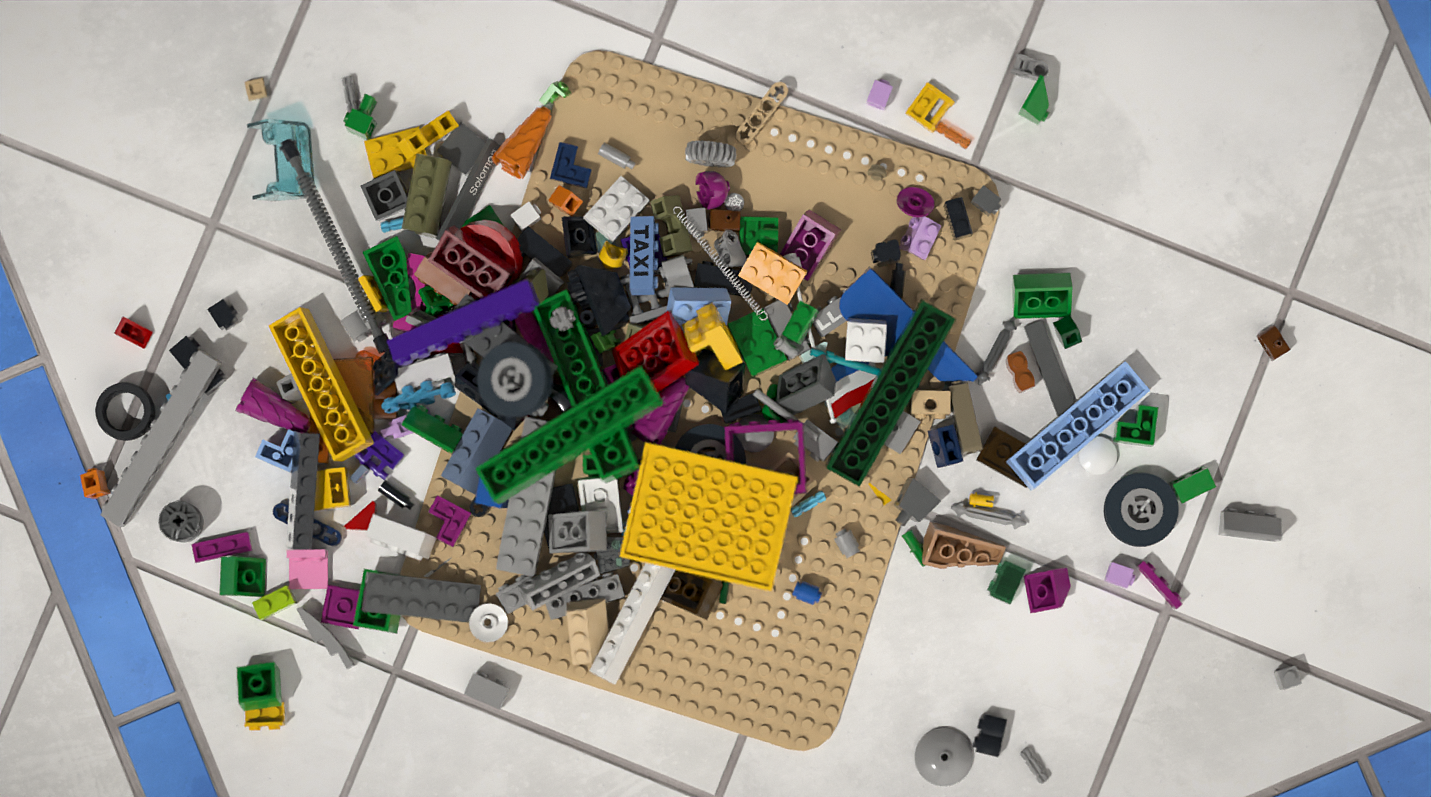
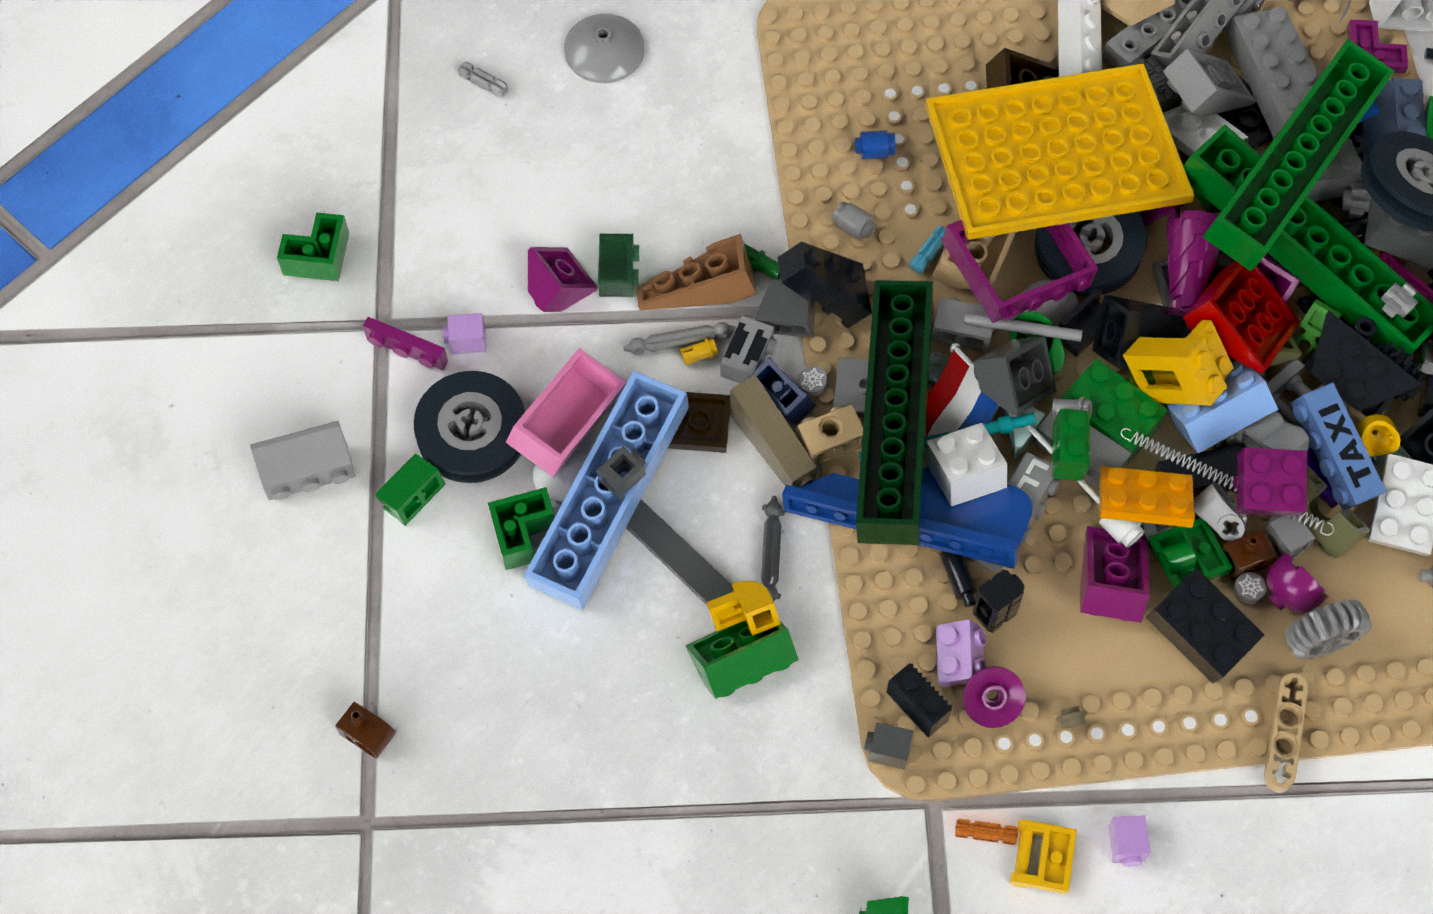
camera: 155 degrees right, 20 degrees down
black brick [973,714,1007,758] -> none
dark orange brick [1006,351,1035,393] -> none
dark green brick [1053,315,1082,349] -> none
light grey brick [1274,665,1302,690] -> none
none -> green brick [277,212,350,281]
none -> bright pink piece [506,348,627,478]
none -> dark grey brick [597,446,646,501]
none -> yellow brick [706,581,781,636]
none -> brick [720,316,777,383]
none -> black wedge [777,241,872,328]
none -> light grey tile [798,366,829,397]
none -> black brick [1146,568,1265,684]
none -> magenta brick [1233,448,1307,517]

